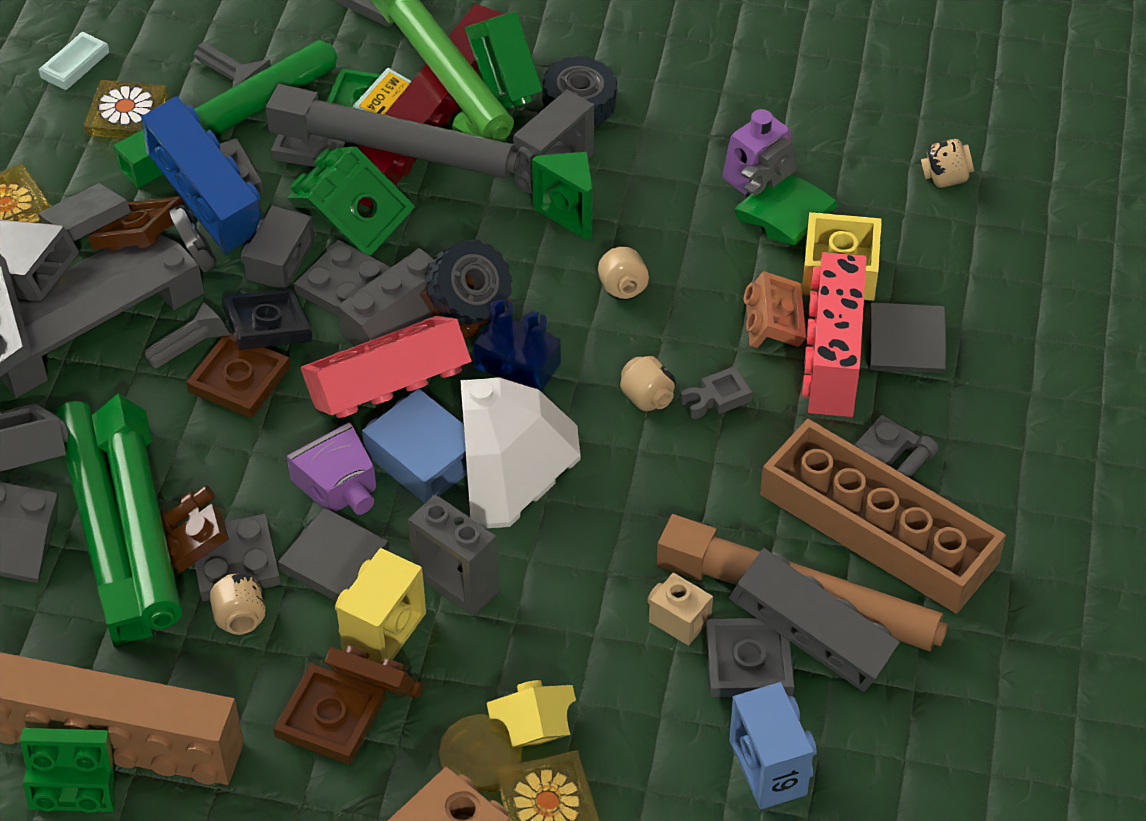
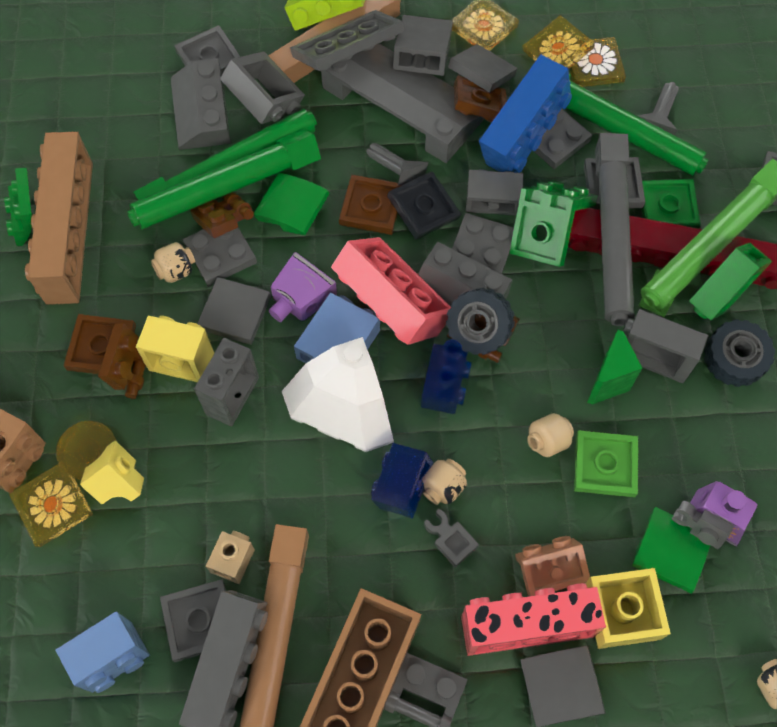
camera: 75 degrees right, 15 degrees up
light aqua tile [39,32,109,90] -> none
dark grey tile [169,205,217,273] -> none
yellow tile [352,68,412,115] -> none
none -> green slope [254,173,330,235]
none -> clear blue brick [371,443,433,519]
none -> clear yellow tile [523,15,595,69]
none -> bright green plate [574,430,638,497]

